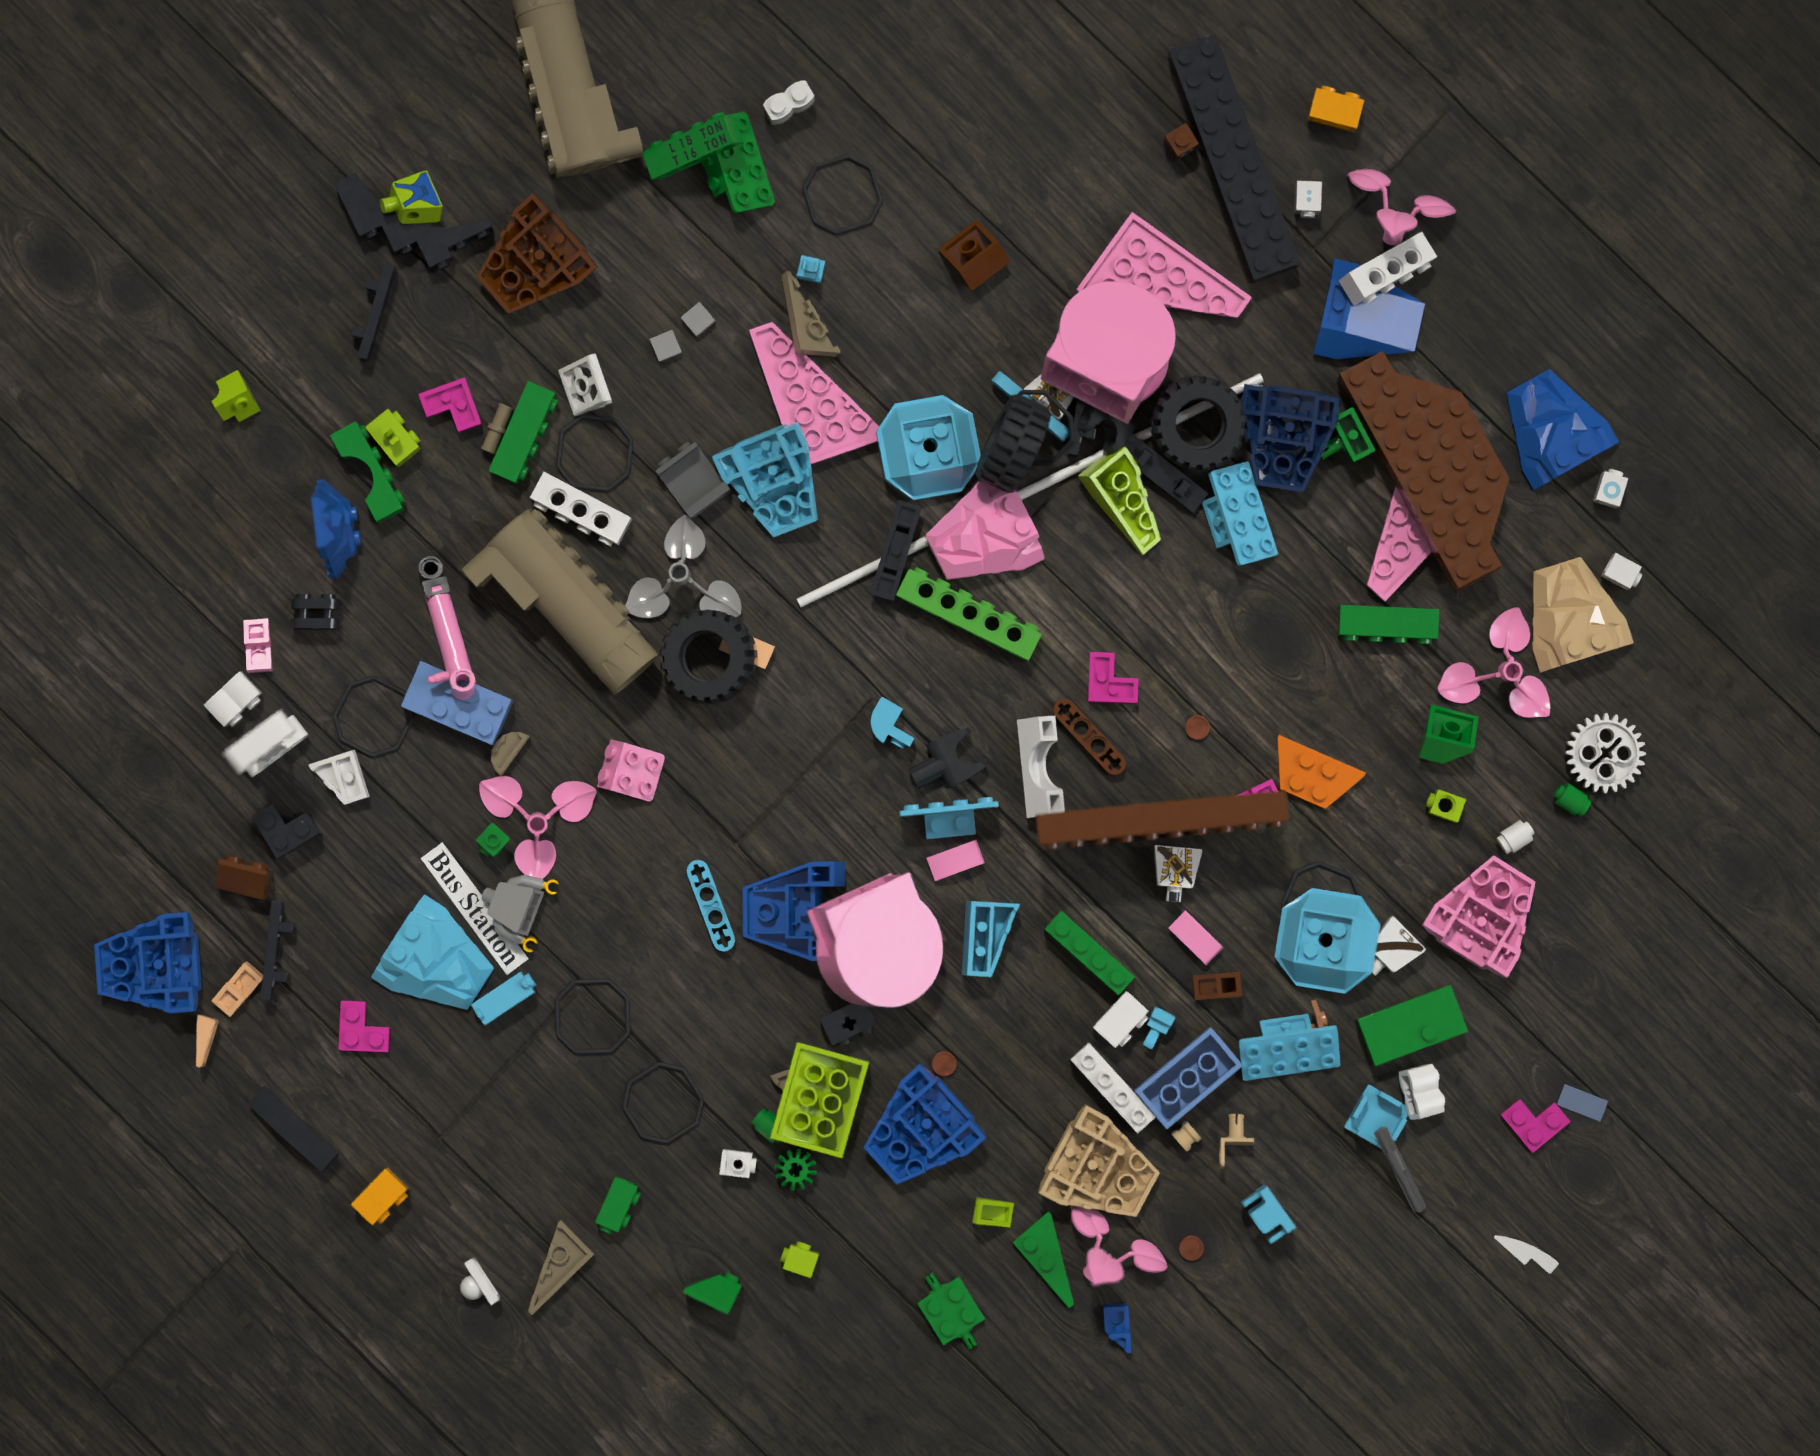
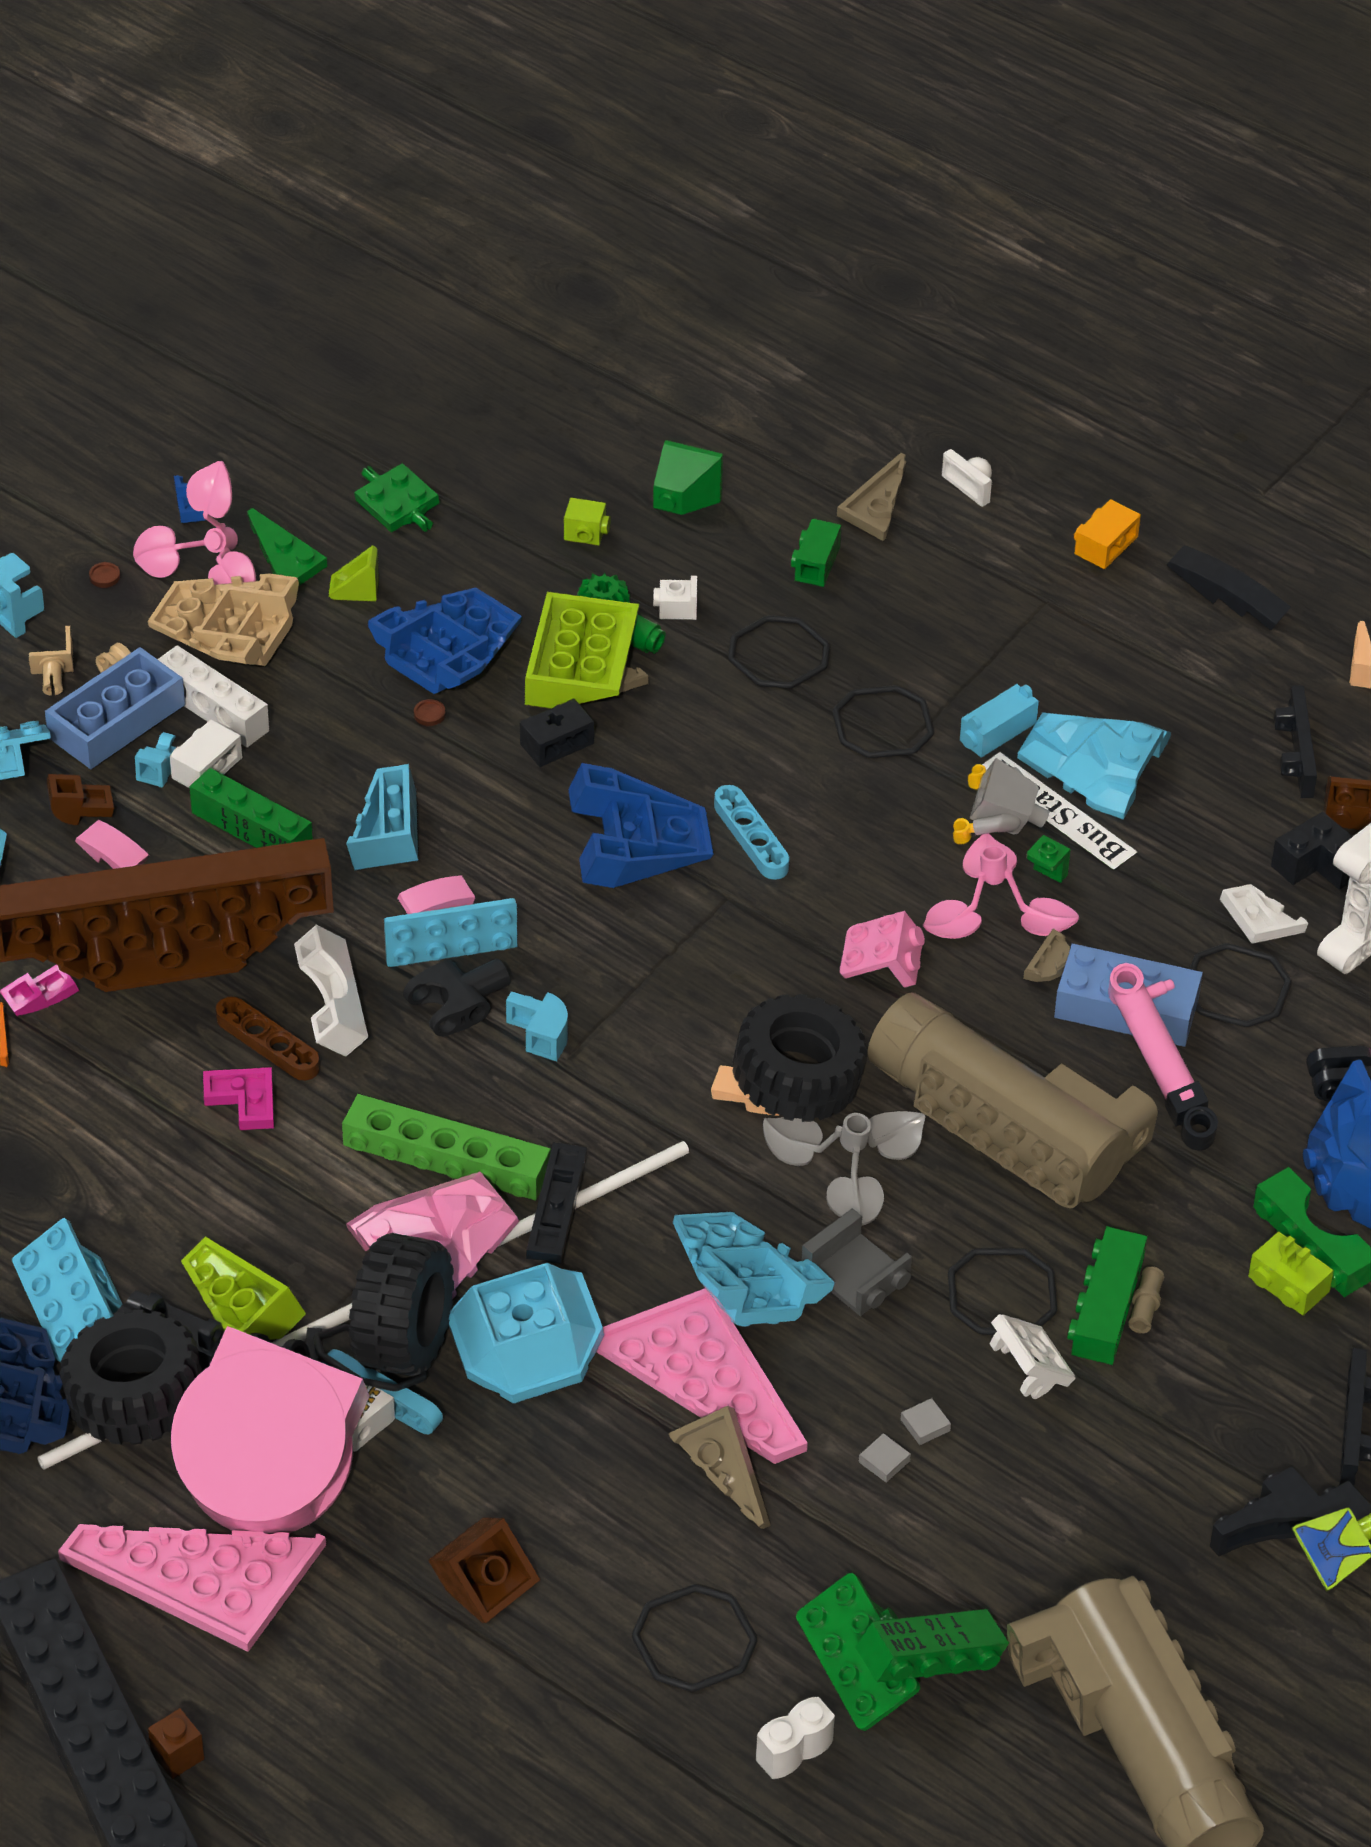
camera: 175 degrees right, 40 degrees down
light nougat slope [212,961,263,1017] -> none
dark pink plate [339,1001,390,1052] -> none
dark pink plate [418,377,482,433] -> none
reddish brown wedge [477,193,598,314] -> none
white brick [530,472,632,546] -> none
medium azure piece [797,255,825,284] -> none
bright pink brick [806,872,943,1007] -> none
copper piece [1185,715,1210,740] -> none

